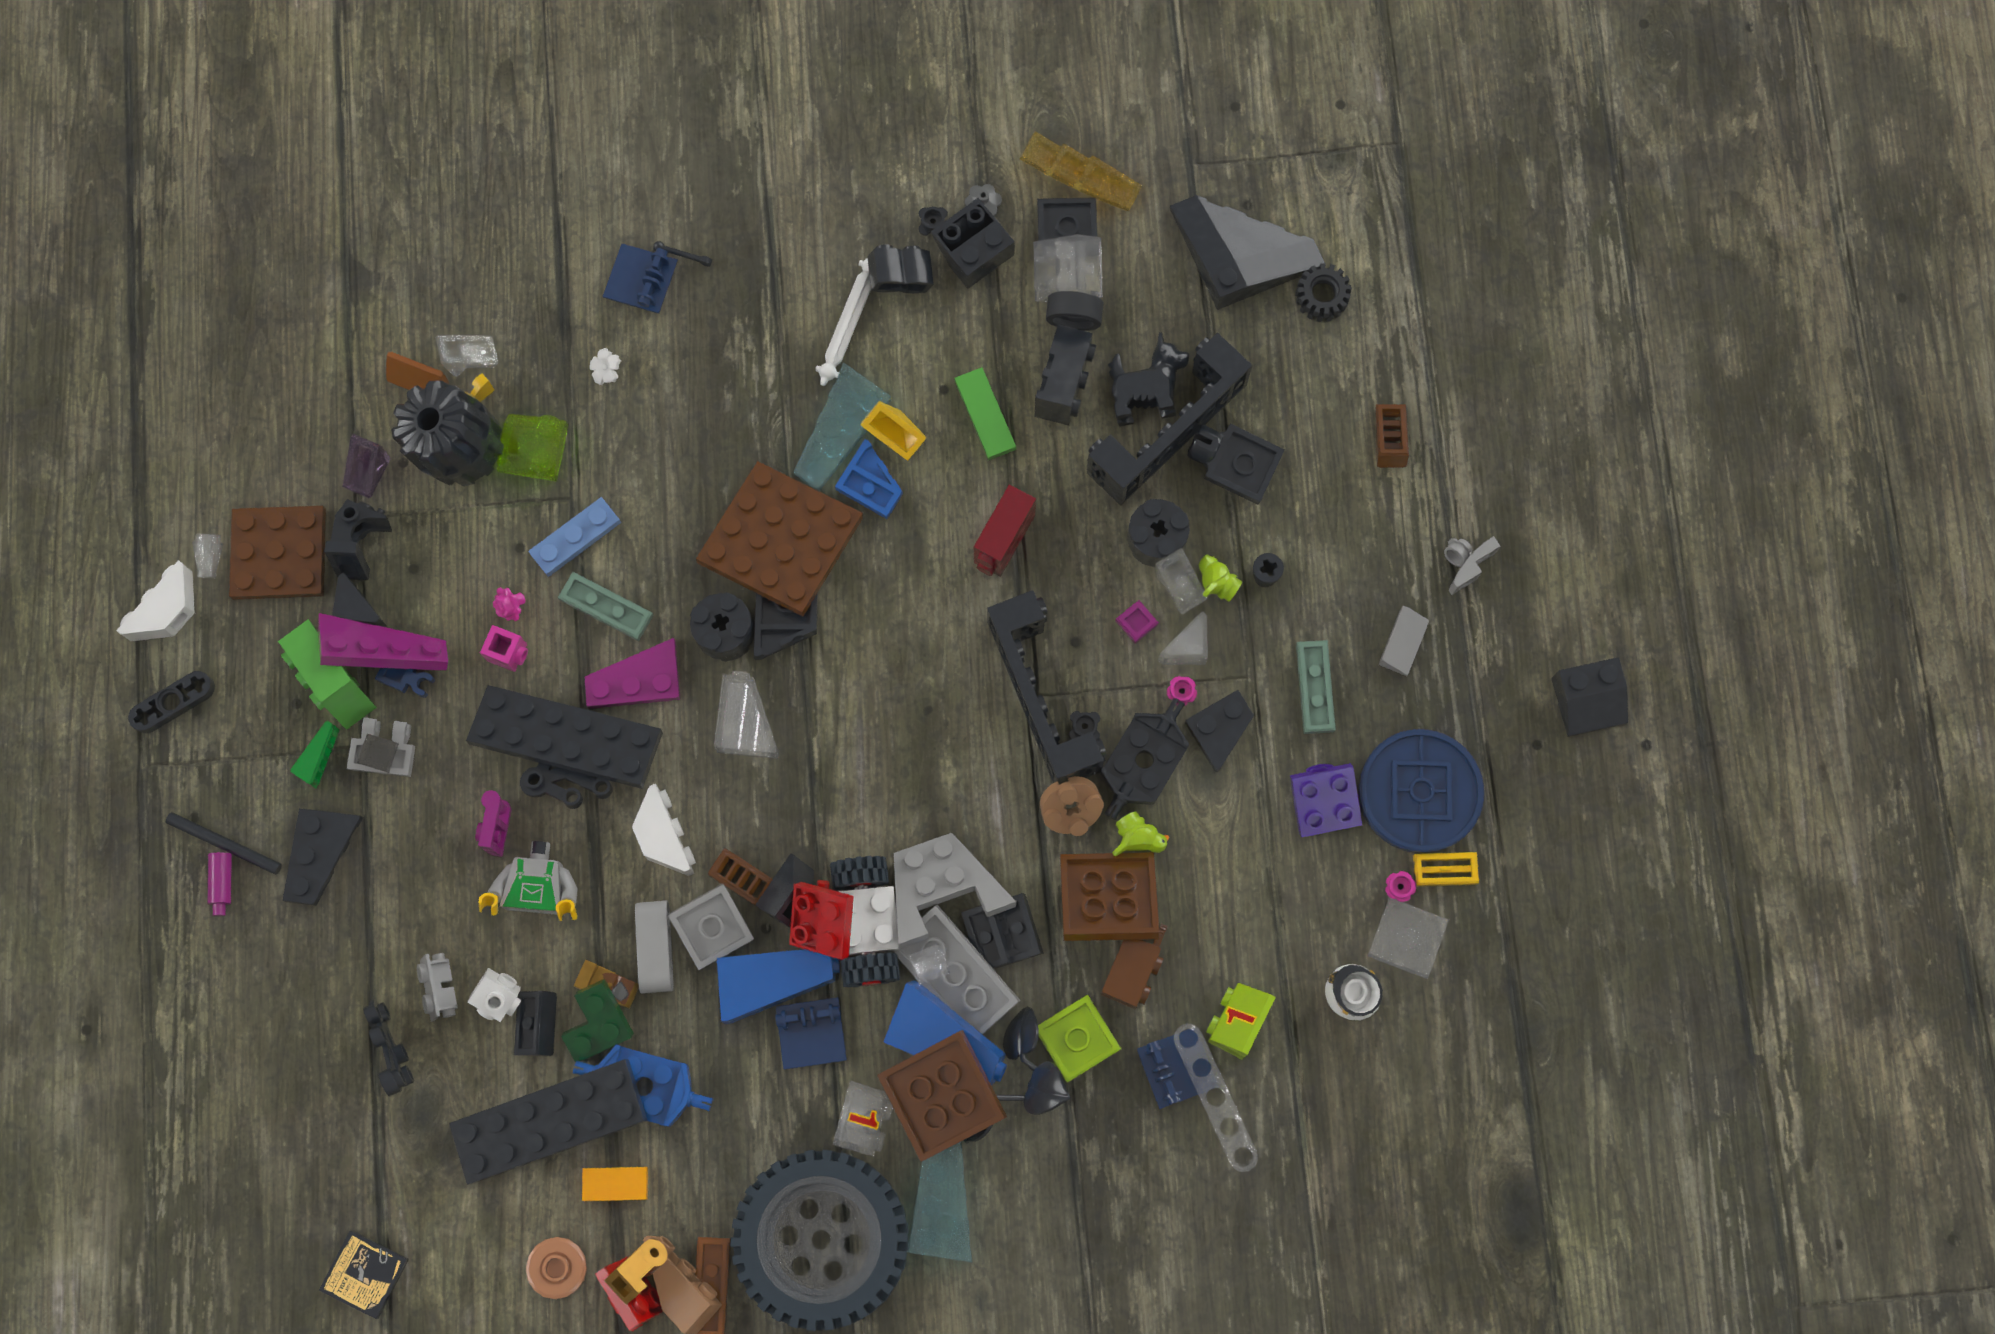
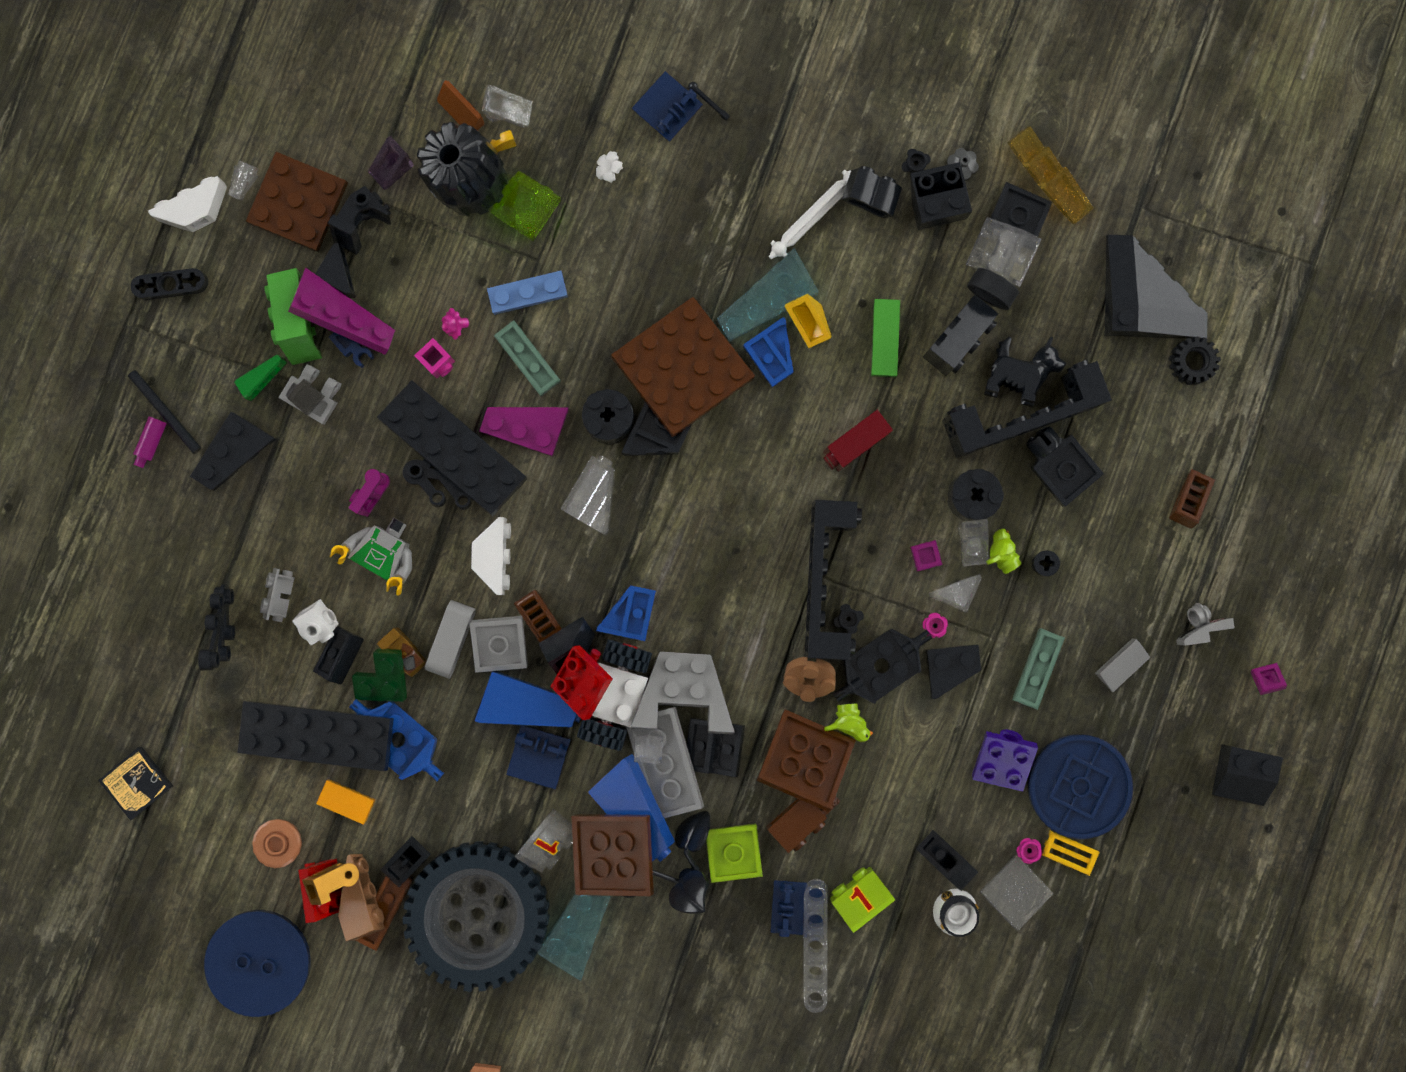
camera: 20 degrees right, 10 degrees up
none -> black slope [380,836,431,888]
none -> blue wing [596,585,656,641]
none -> black slope [916,830,978,891]
none -> magenta tile [1251,663,1287,695]

